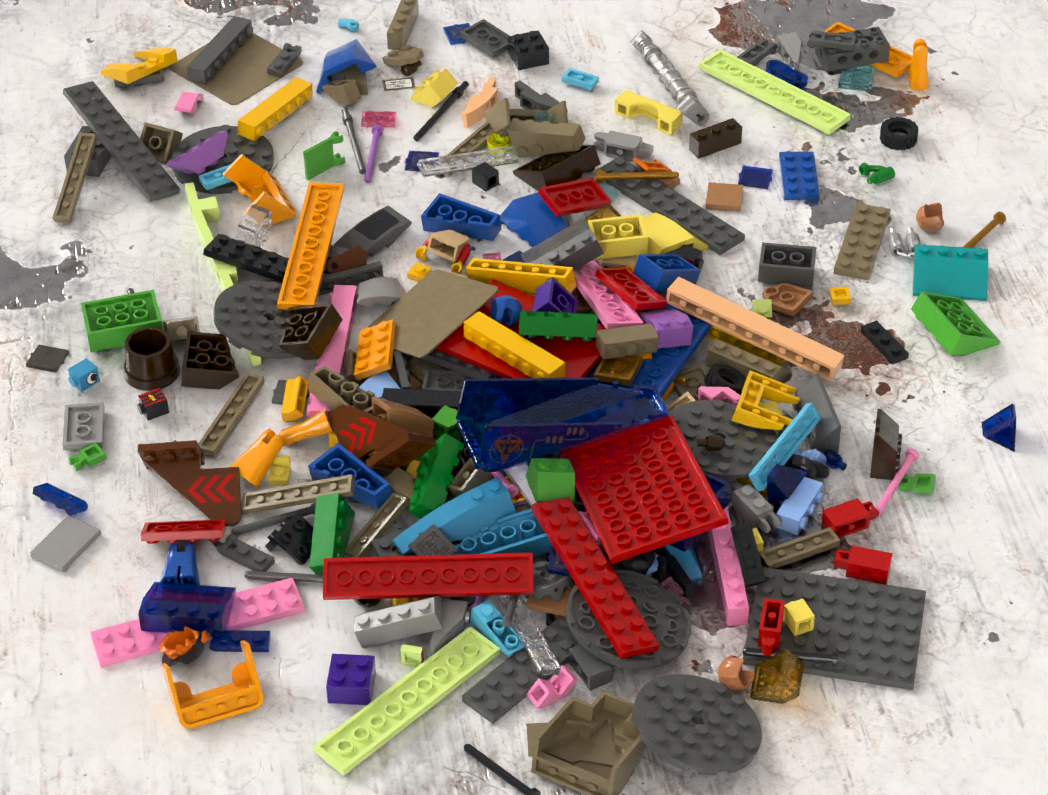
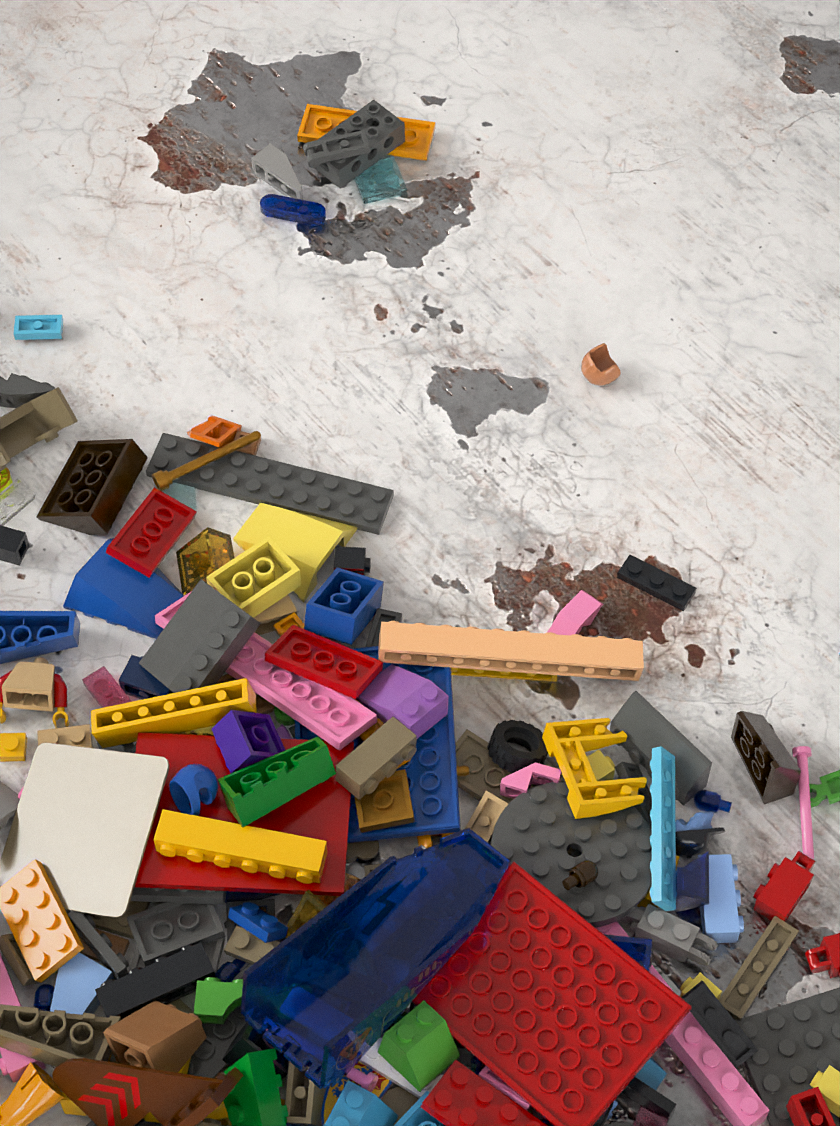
camera: 30 degrees left, 15 degrees up
dark tan wedge [507,118,586,158] -> none
clear light blue plate [534,111,552,123] -> none
light grey hinge [594,130,653,162] -> none
light yellow arch [615,90,683,136] -> none
light grey piece [630,30,709,125] -> none
dark brown brick [689,118,742,159] -> none
yellowish green plate [699,49,851,135] -> none
medium nougat tile [705,182,743,211] -> none
dark tan slope [706,339,791,383] -> none
dark grey plate [737,38,778,66] -> none
clear blue piece [738,165,773,189] -> none
yellowish green plate [752,299,772,319] -> none
dark grey brick [758,242,817,287] -> none
medium nougat plate [763,283,813,317] -> none
blue plate [779,151,820,200] -> none
yellow plate [829,286,851,305] -> none
dark tan plate [833,203,891,280] -> none
green plant [859,162,895,185] -> none
black tyre [880,117,919,150] -> none
light grey piece [888,227,921,258] -> none
light orange piece [907,39,929,91] -> none
bright green slope [911,291,1001,356] -> none
teal slope [913,244,988,301] -> none
pearl gold bar [963,211,1006,248] -> none
none -> bright pink slope [548,590,603,635]

